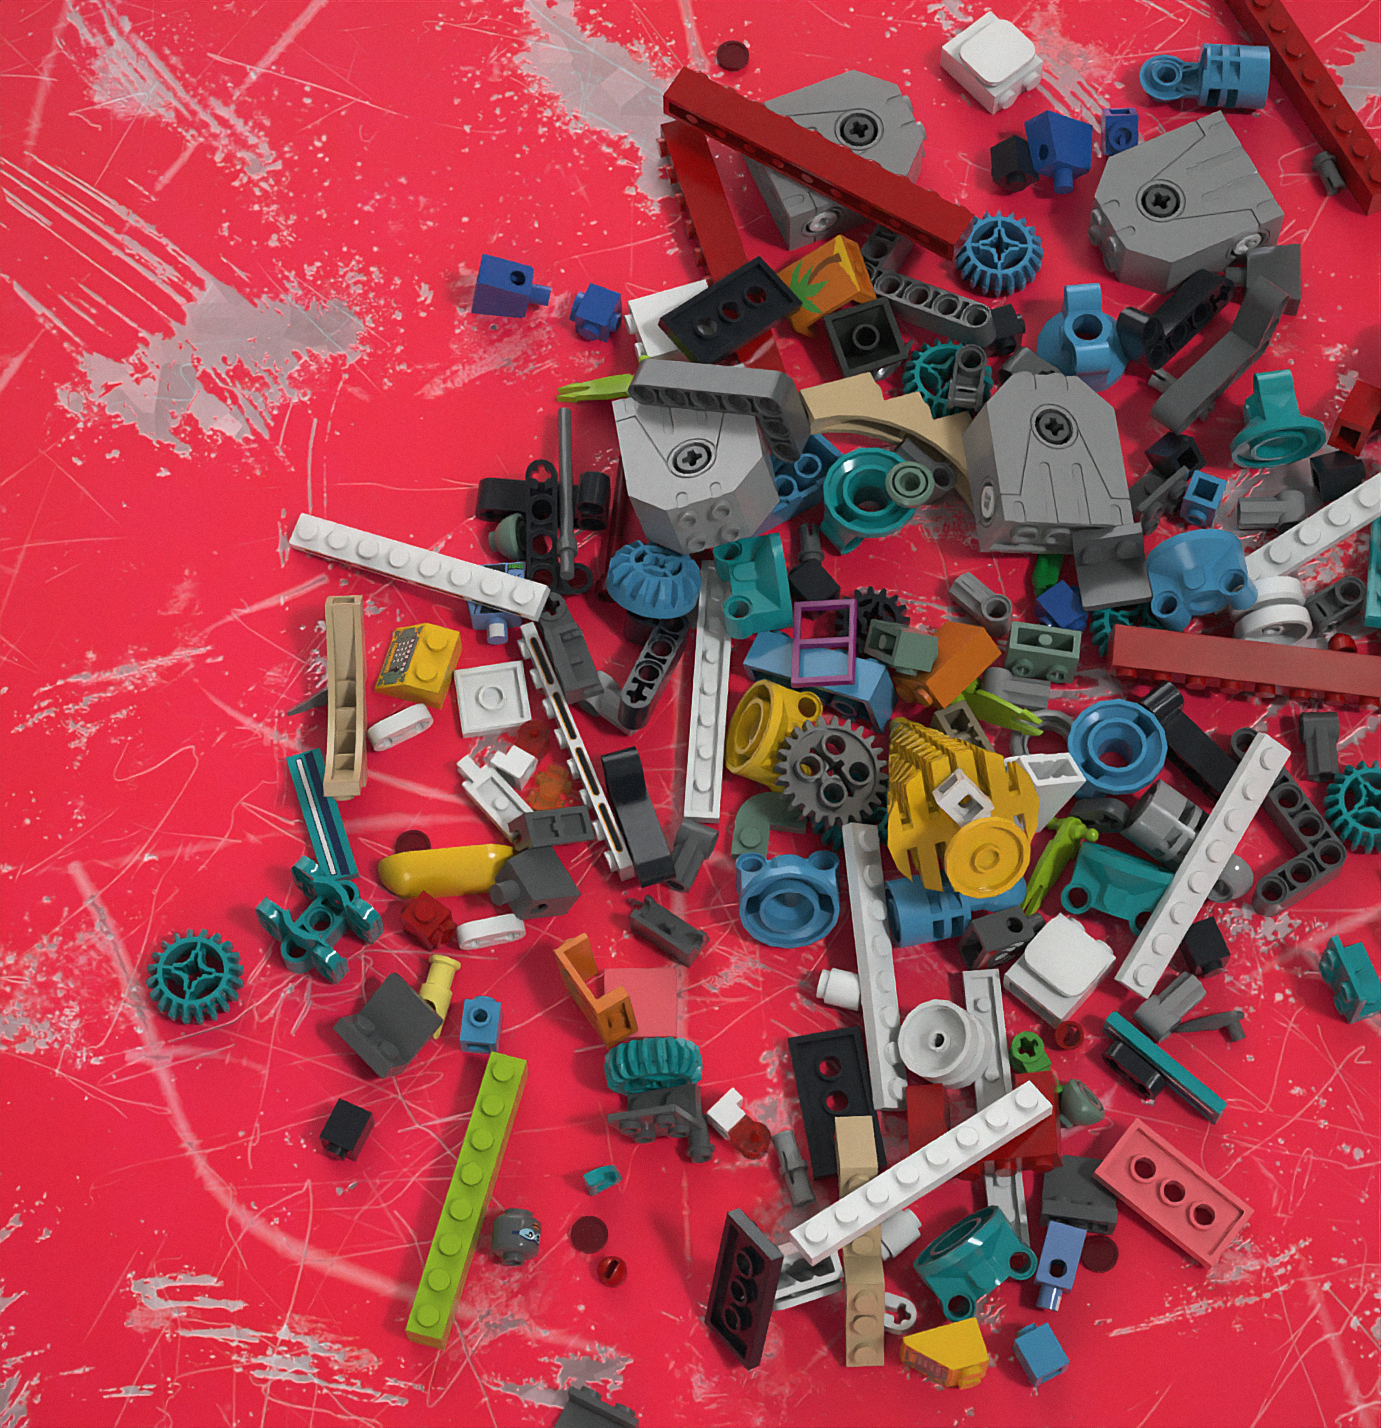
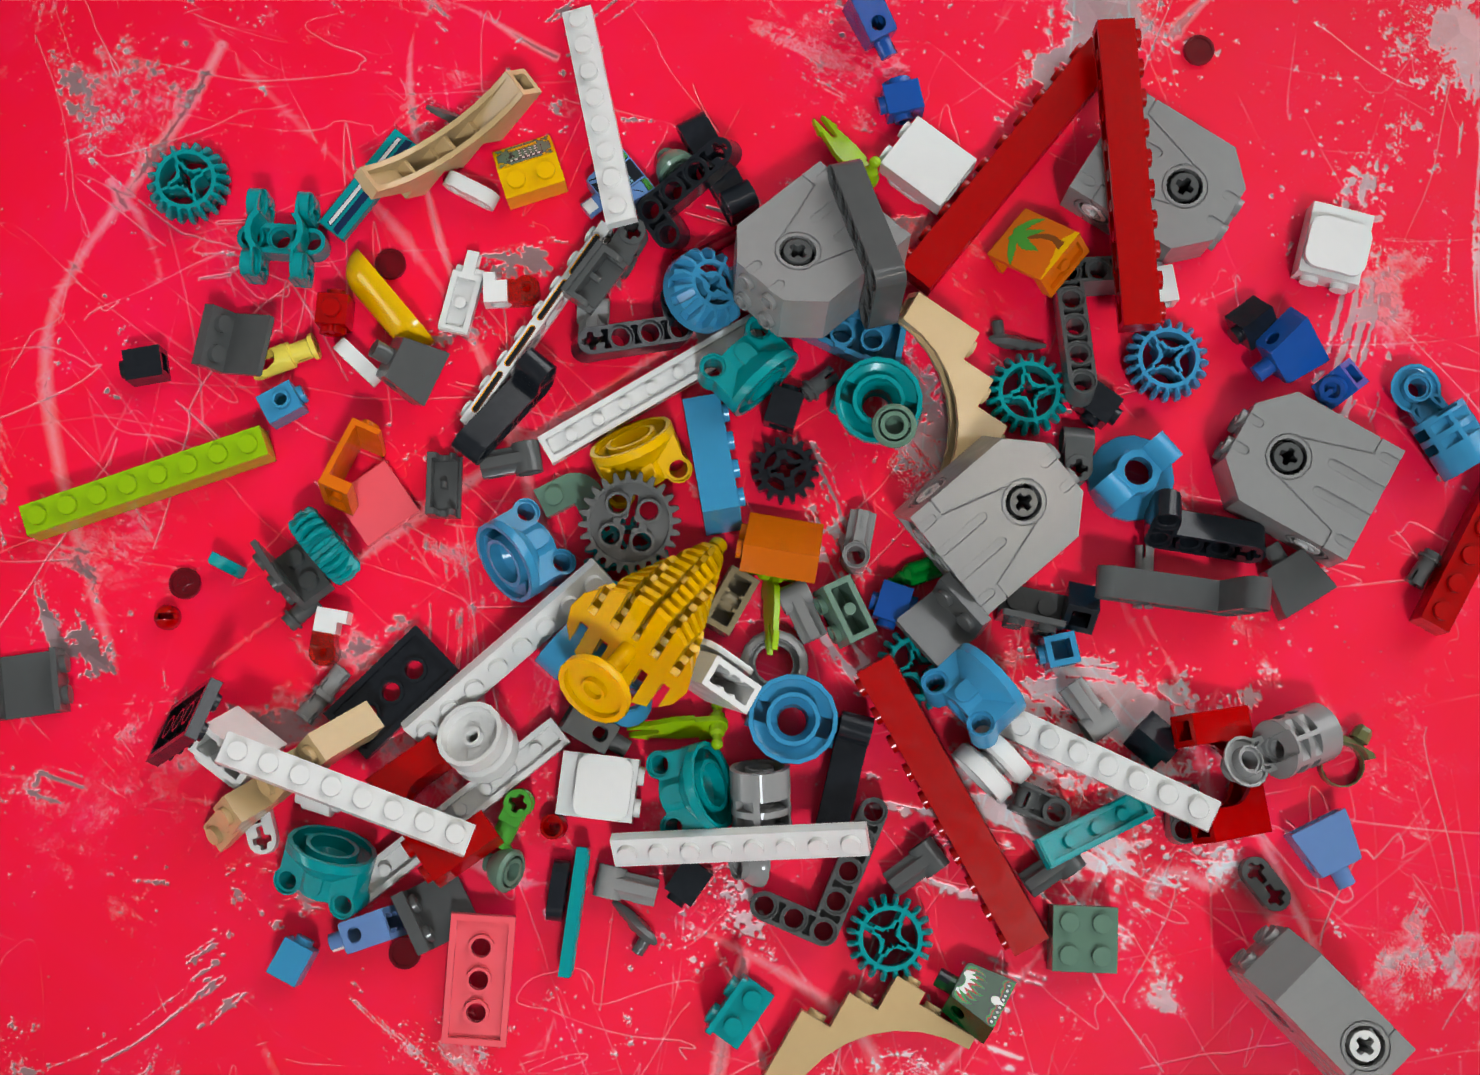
camera: 55 degrees right, 15 degrees up
white tile [453,660,533,739] -> none
dark grey head [491,1208,541,1266] -> none
dark grey hinge [507,805,595,851] -> none
piece [528,764,573,812] -> none
dark grey bar [556,407,577,580] -> none
black plate [658,256,803,365] -> none
magenta window [791,598,857,688] -> none
white brick [816,968,862,1011] -> none
pearl dark grey slope [823,296,909,378] -> none
sand green brick [864,619,939,676] -> none
dark grey piece [892,437,957,503] -> none
yellow slope [900,1317,990,1389] -> none
white brick [932,767,994,828] -> none
dark grey piece [946,344,987,413] -> none
dark grey beam [1068,798,1131,834] -> none
teal piece [1230,369,1326,469] -> none
red hinge [1328,633,1358,653] -> none

